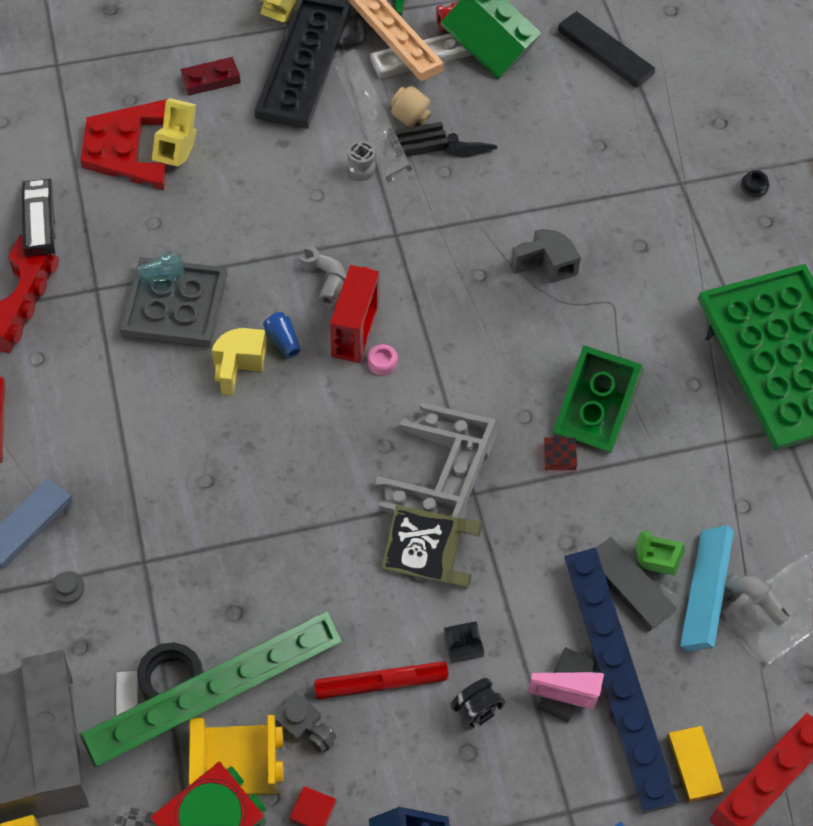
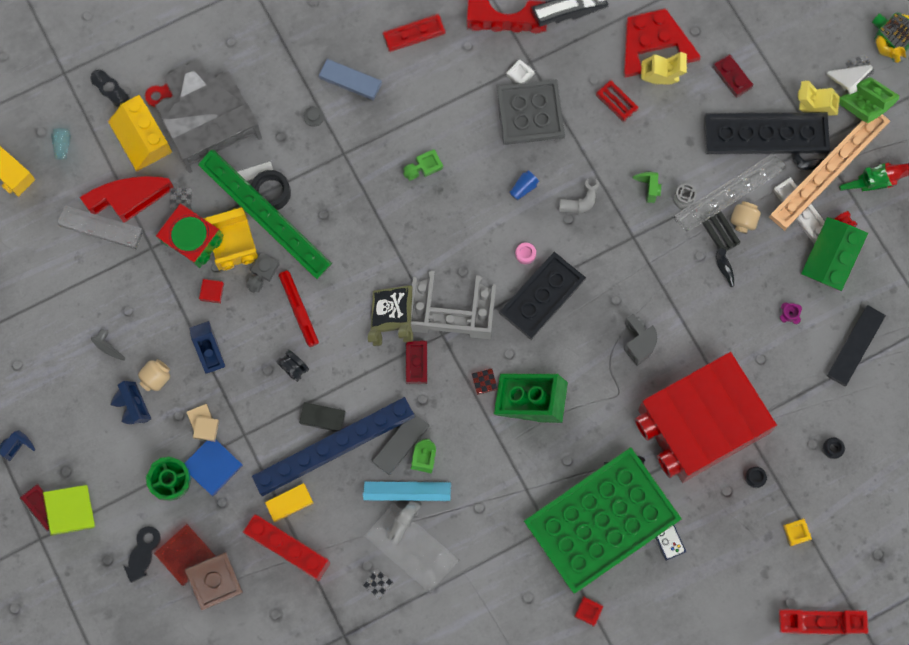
camera: 80 degrees right, 15 degrees up
clear light blue cone [138,251,185,283] -> none
light yellow brick [212,328,267,395] -> none
red window [330,265,379,363] -> none
black tile [444,621,485,663] -> none
bright pink slope [528,672,604,710] -> none
none -> bright green plate [403,149,443,181]
none -> dark red plate [406,341,427,384]
none -> black plate [499,251,586,340]
none -> white tile [506,59,535,84]
none -> red tile [596,80,639,122]
none -> bright green plate [632,172,662,203]
none -> red brick [634,352,777,483]
none -> magenta plate [780,302,802,324]
none -> black plate [823,437,845,459]

